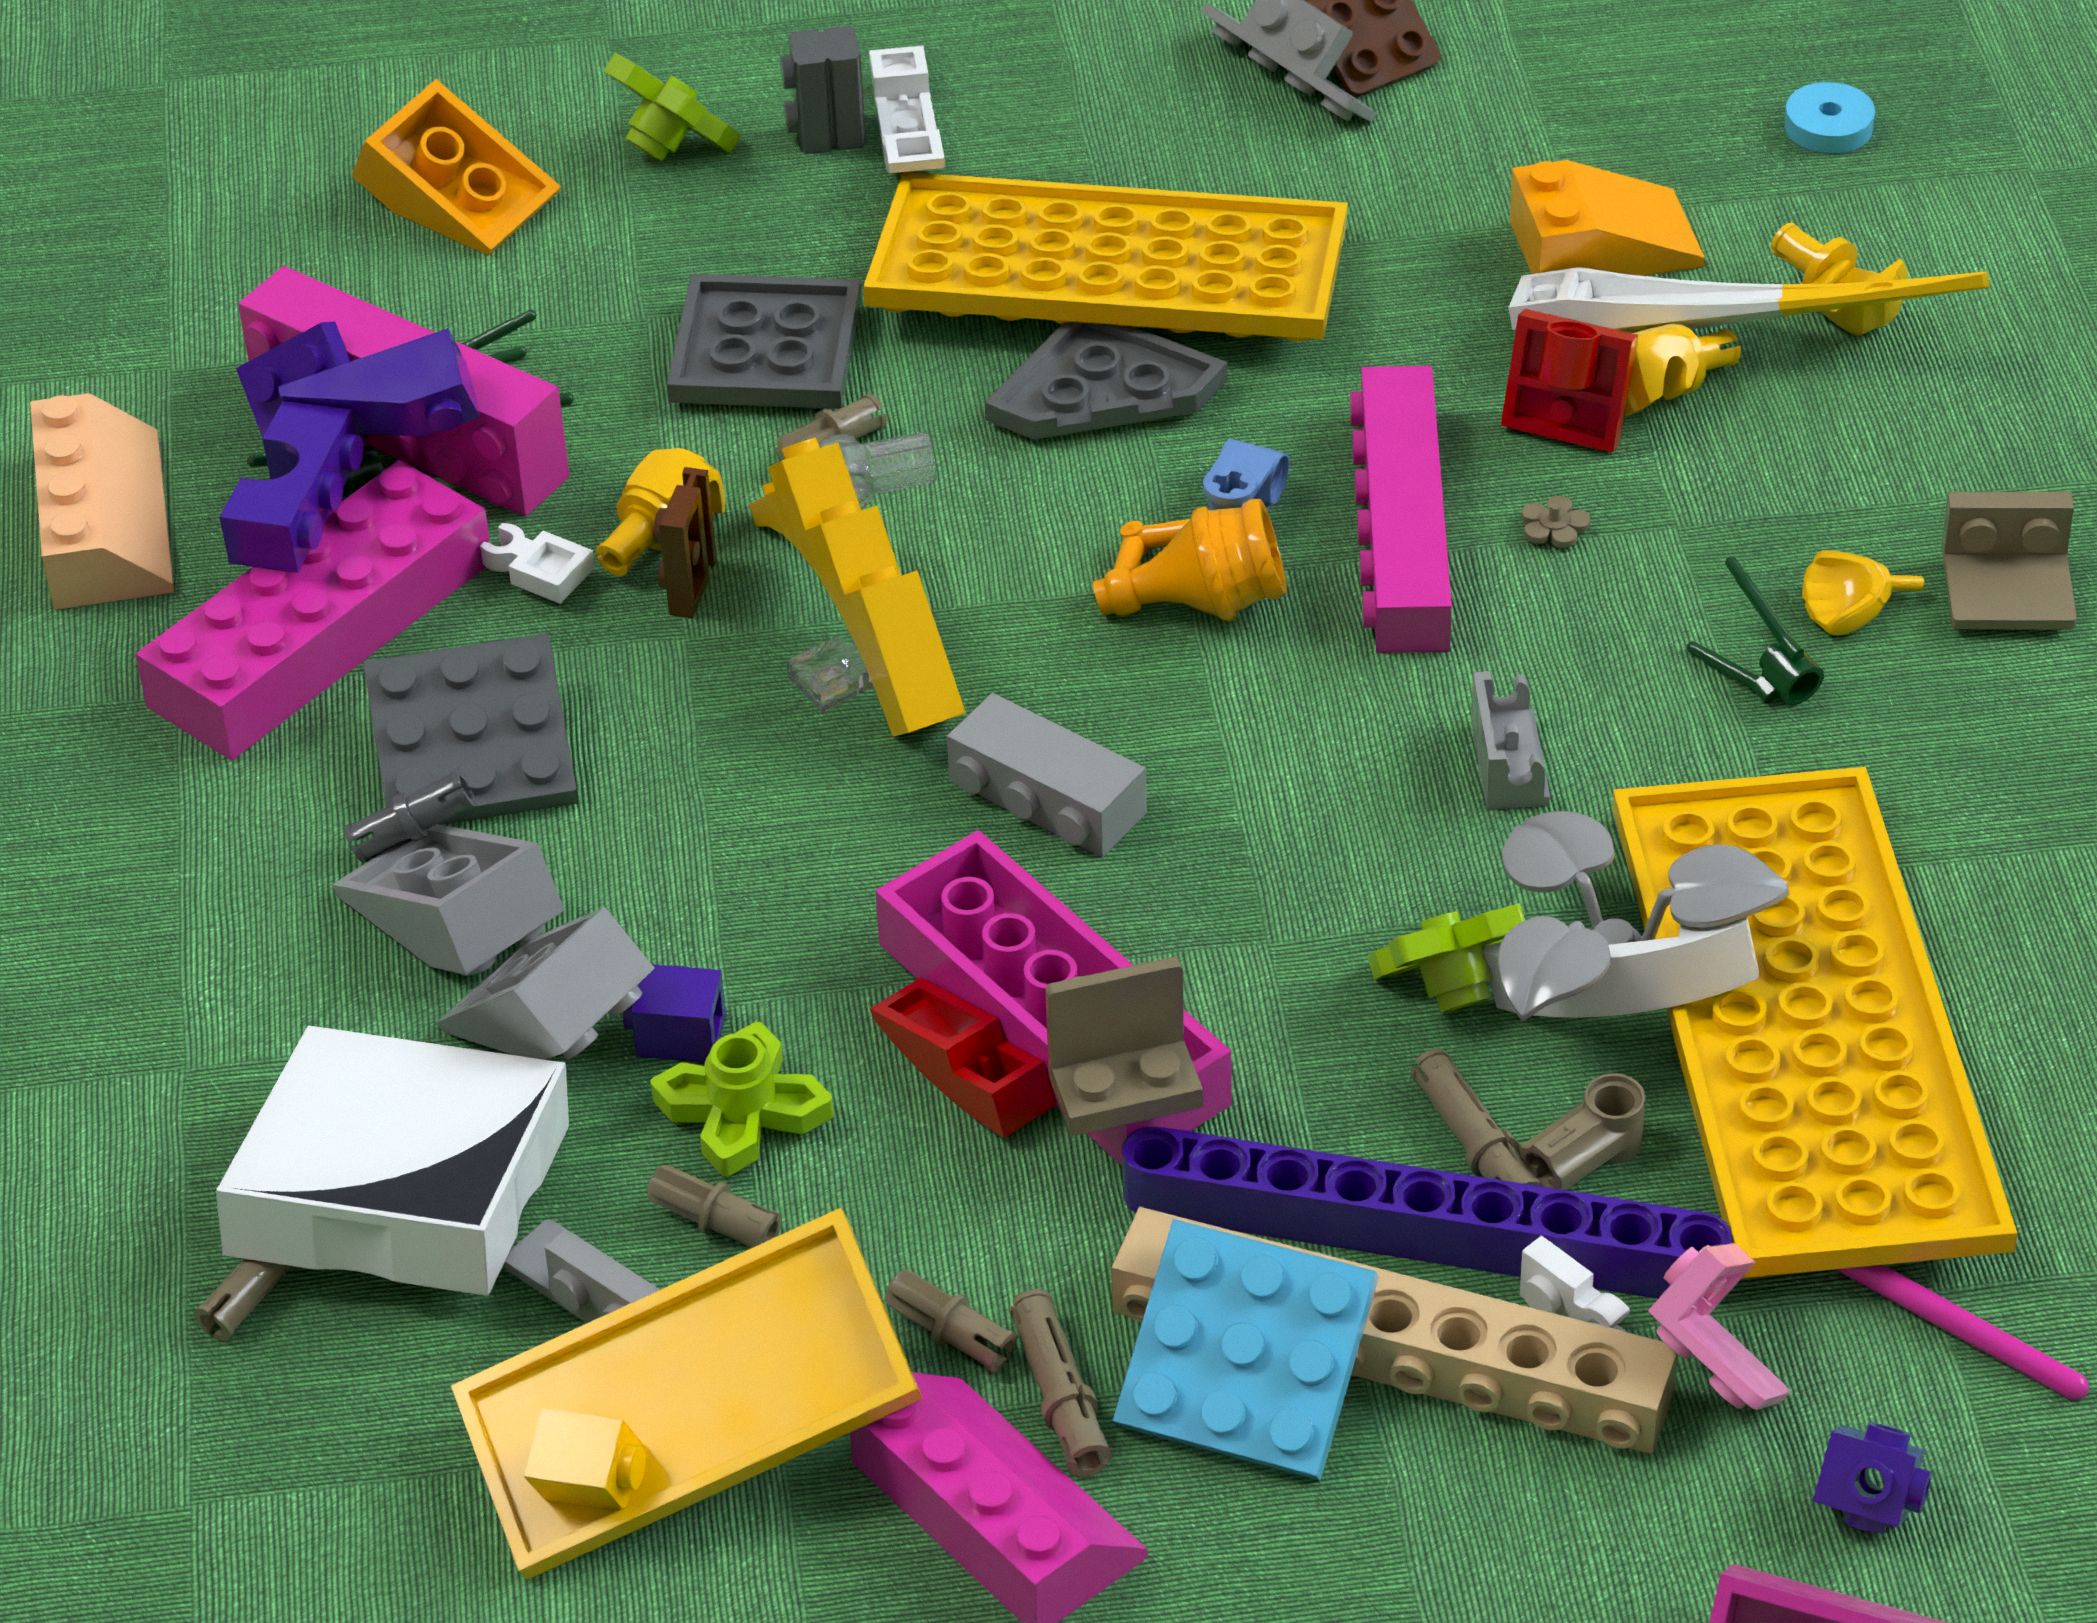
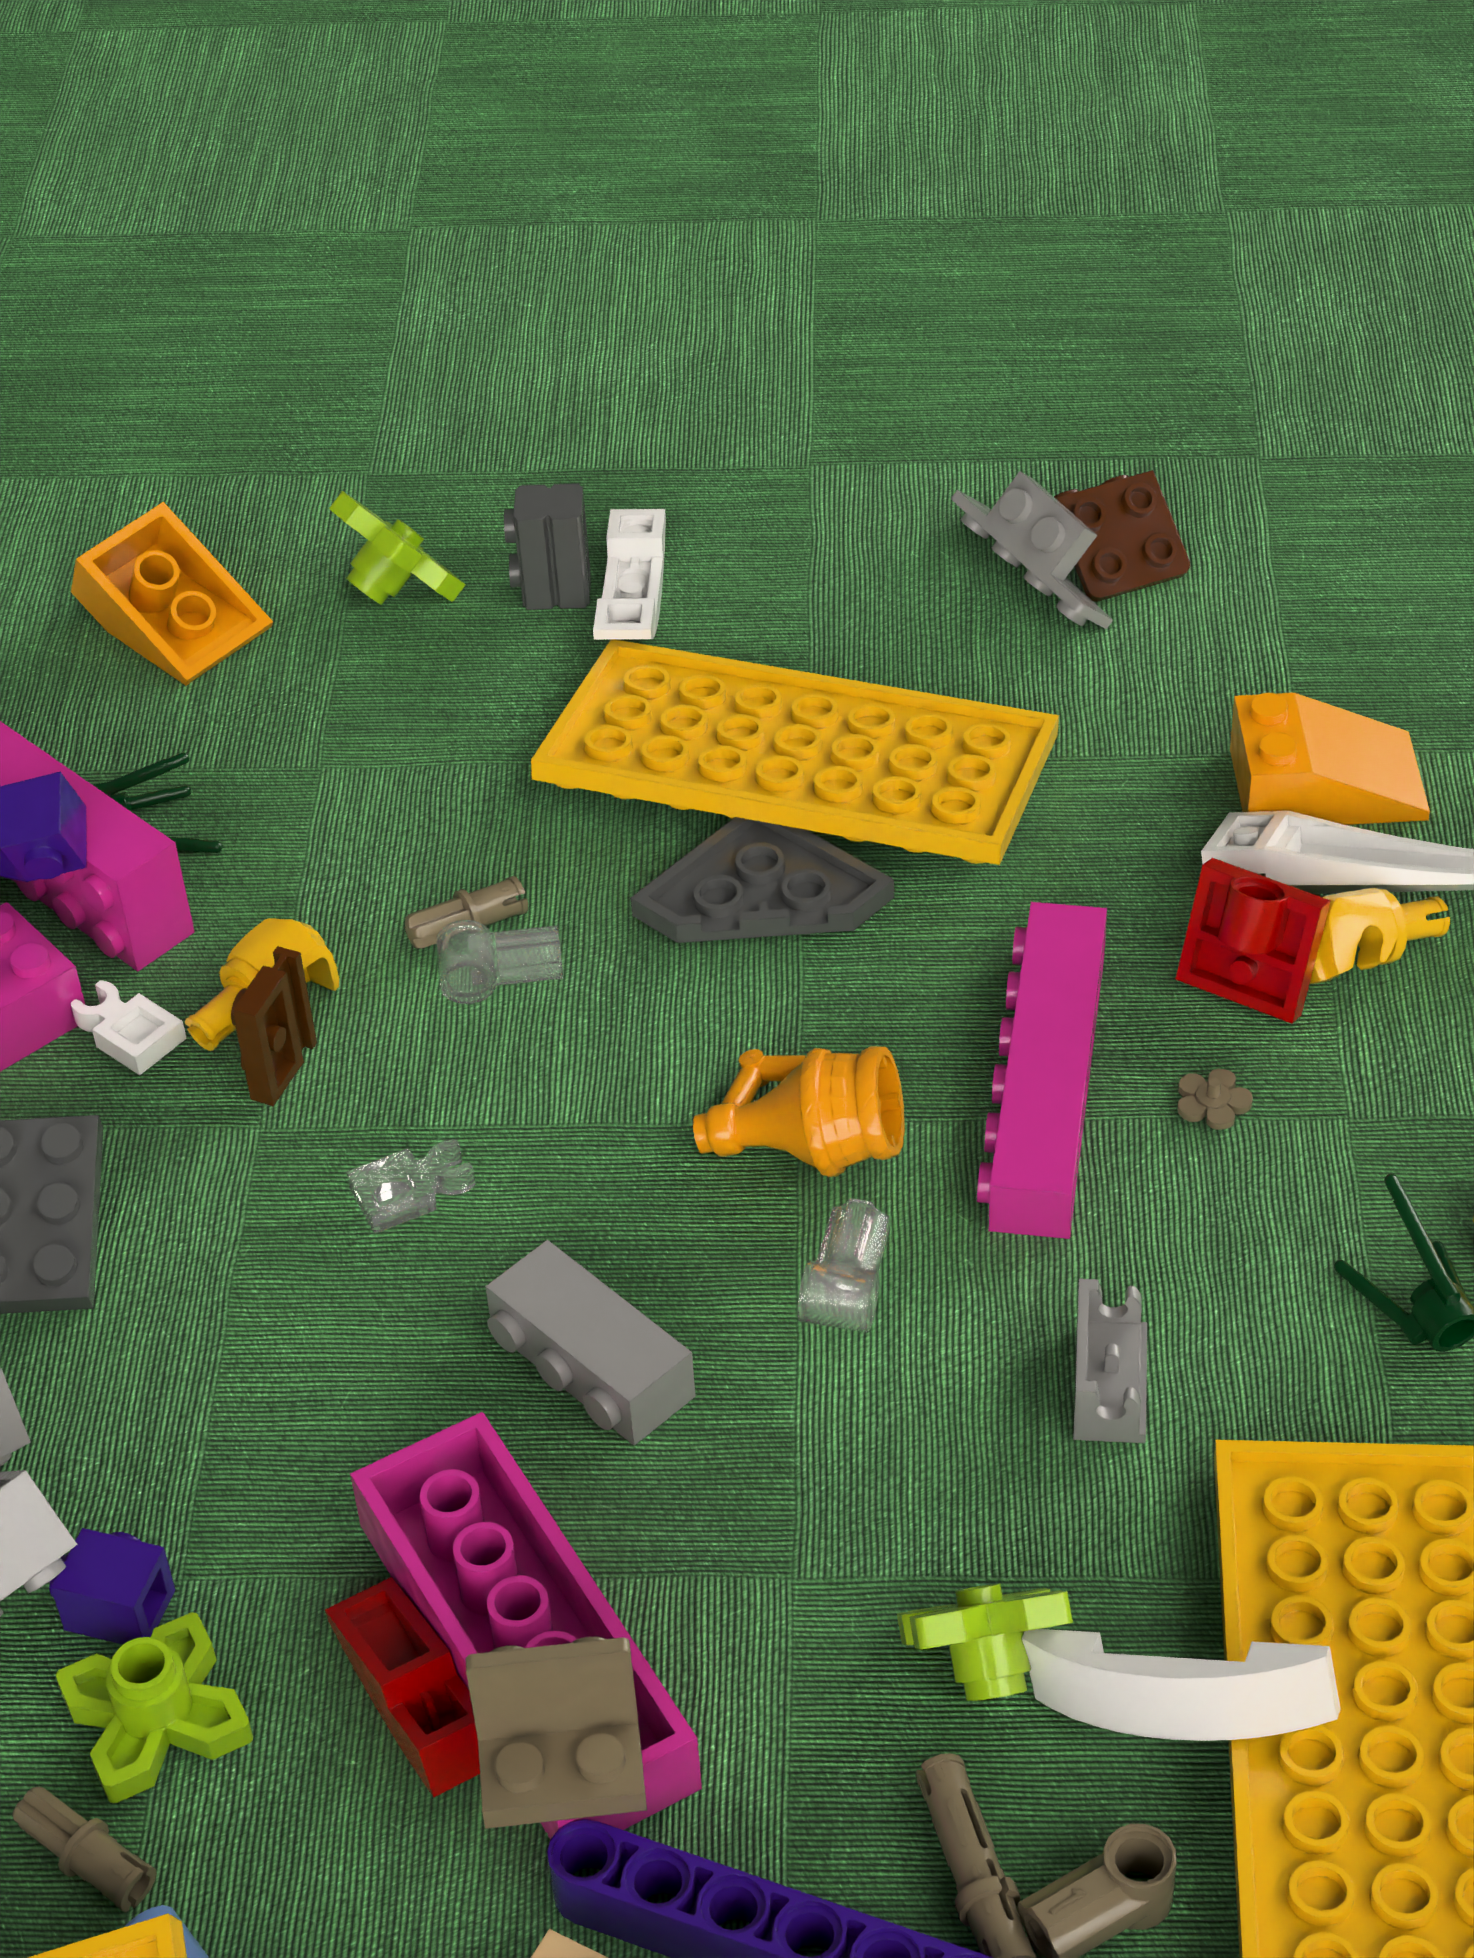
camera: 10 degrees right, 0 degrees up
dark grey plate [667,274,862,409] -> none
yellow arch [748,437,966,737] -> none
medium blue piece [1203,439,1290,512] -> none
light grey plant [1498,811,1789,1021] -> none
none -> clear piece [798,1198,890,1333]

